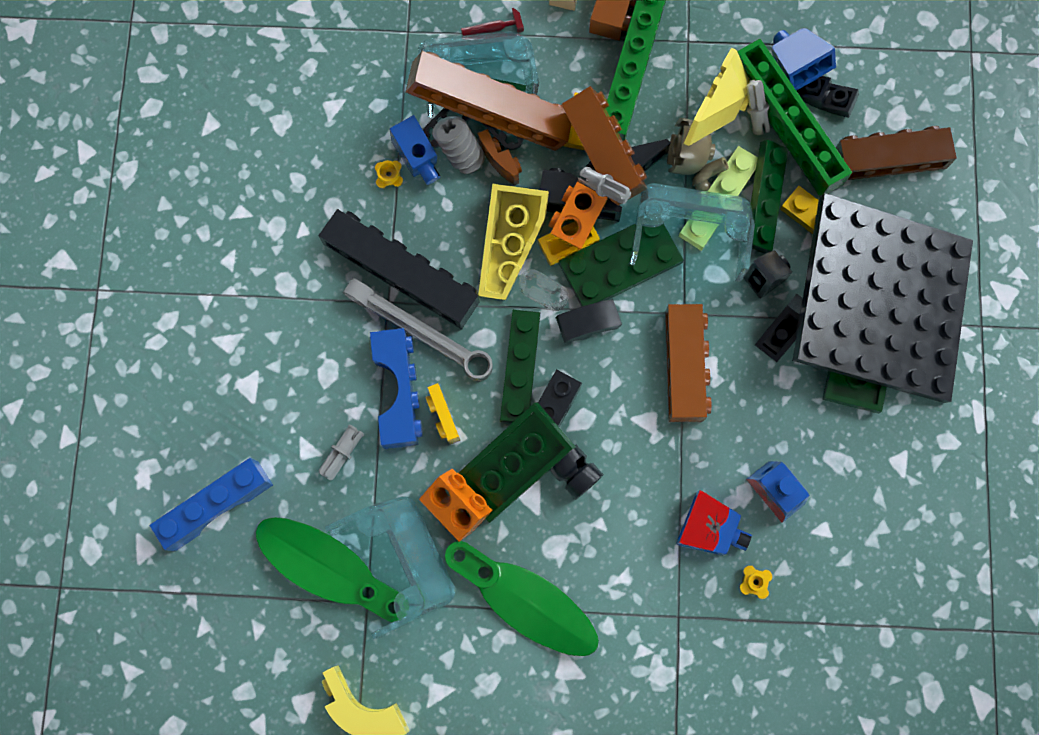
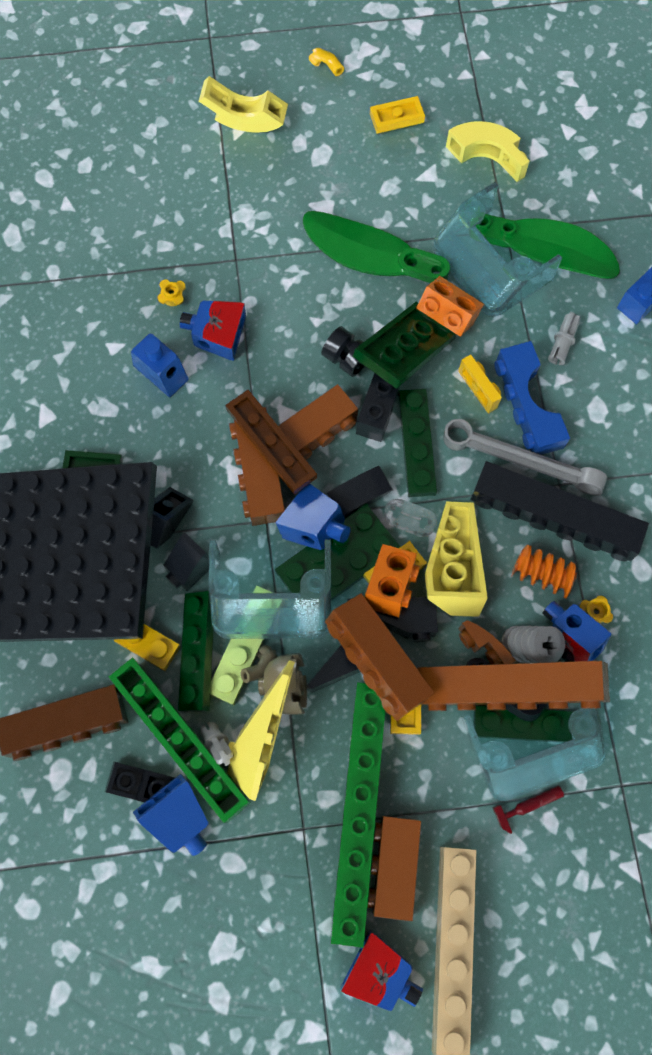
camera: 165 degrees right, 5 degrees down
light grey axle [578,167,631,204] -> none
none -> reddish brown plate [225,390,317,494]
none -> blue torso [275,484,350,550]
none -> dark orange brick [279,384,358,460]
none -> orange piece [511,544,577,599]

